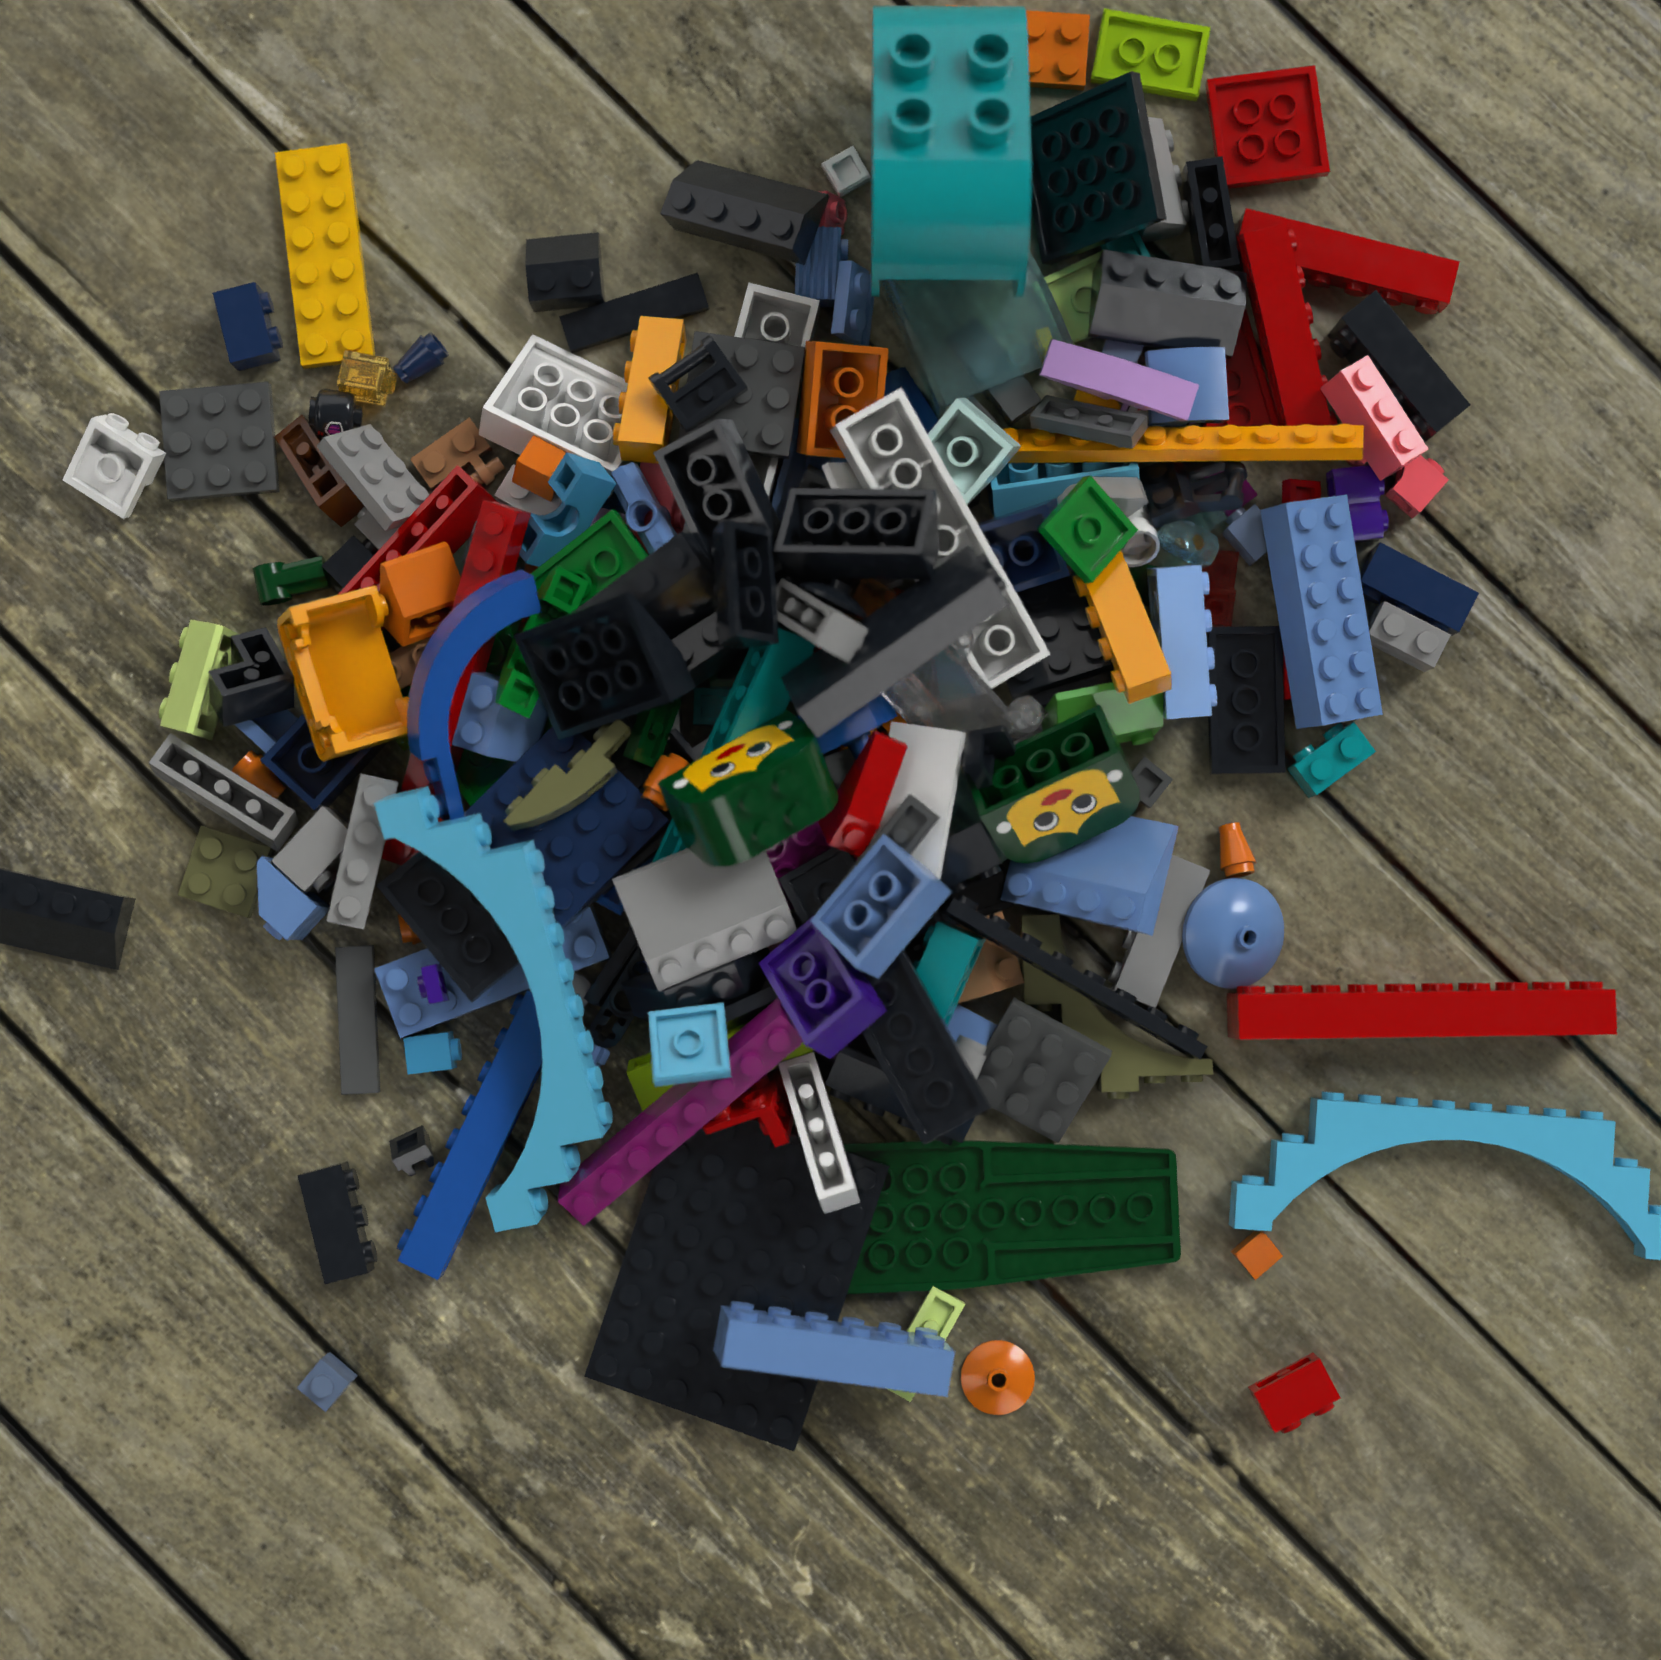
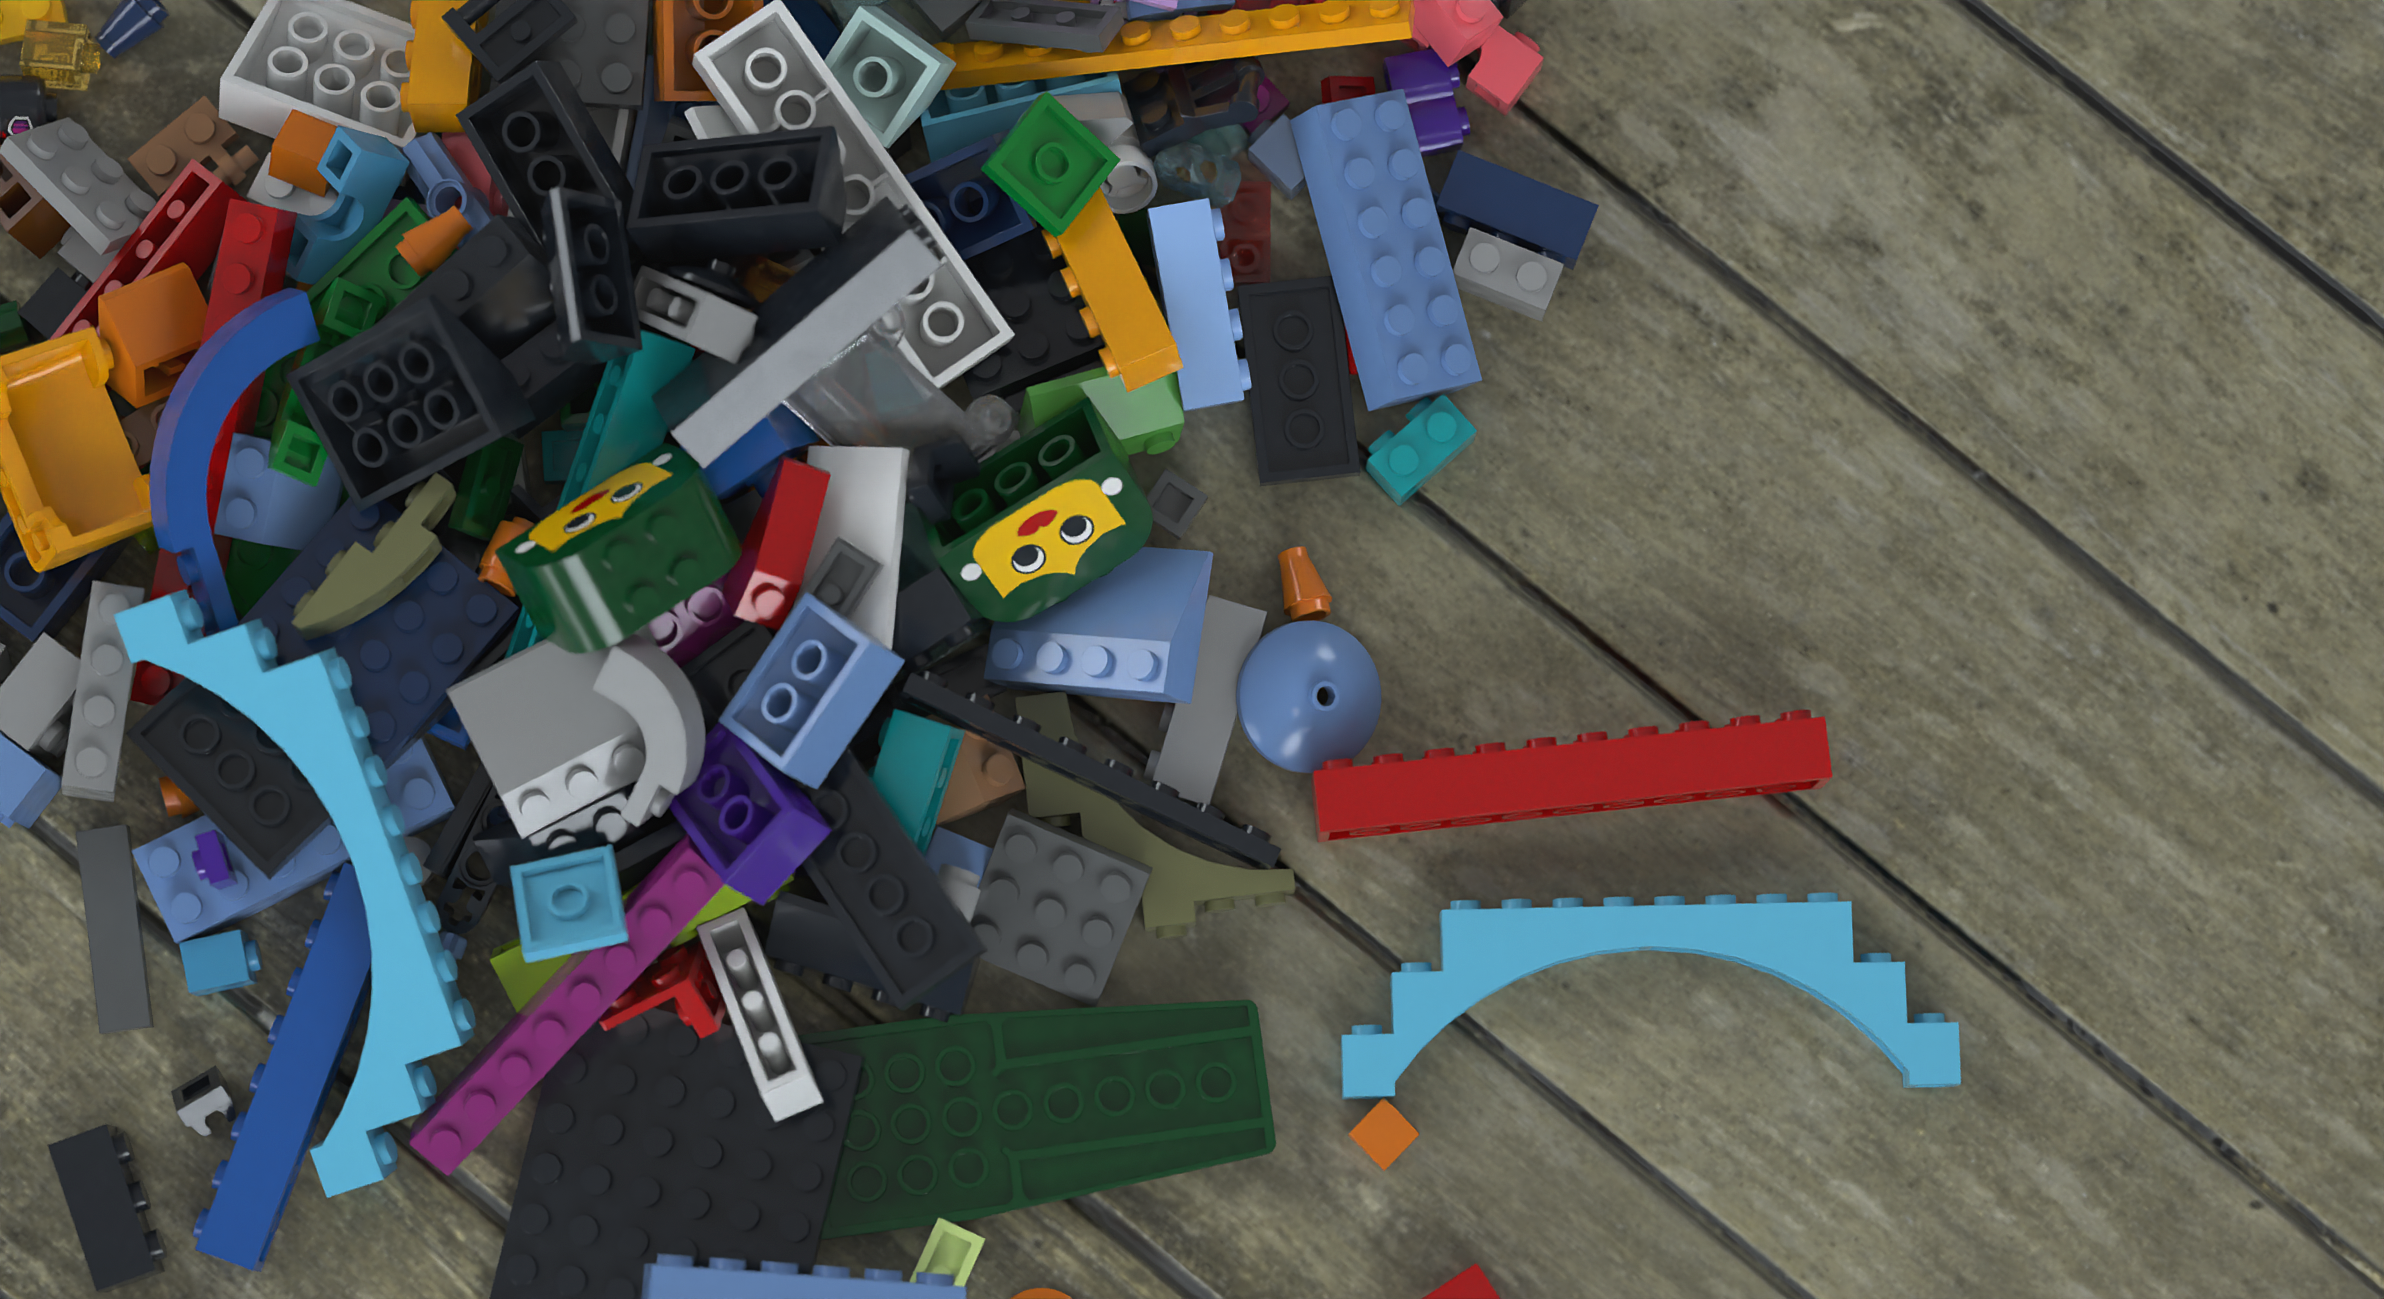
camera: 10 degrees left, 5 degrees down
none -> orange cone [395,205,473,278]
none -> light grey arch [593,633,705,827]

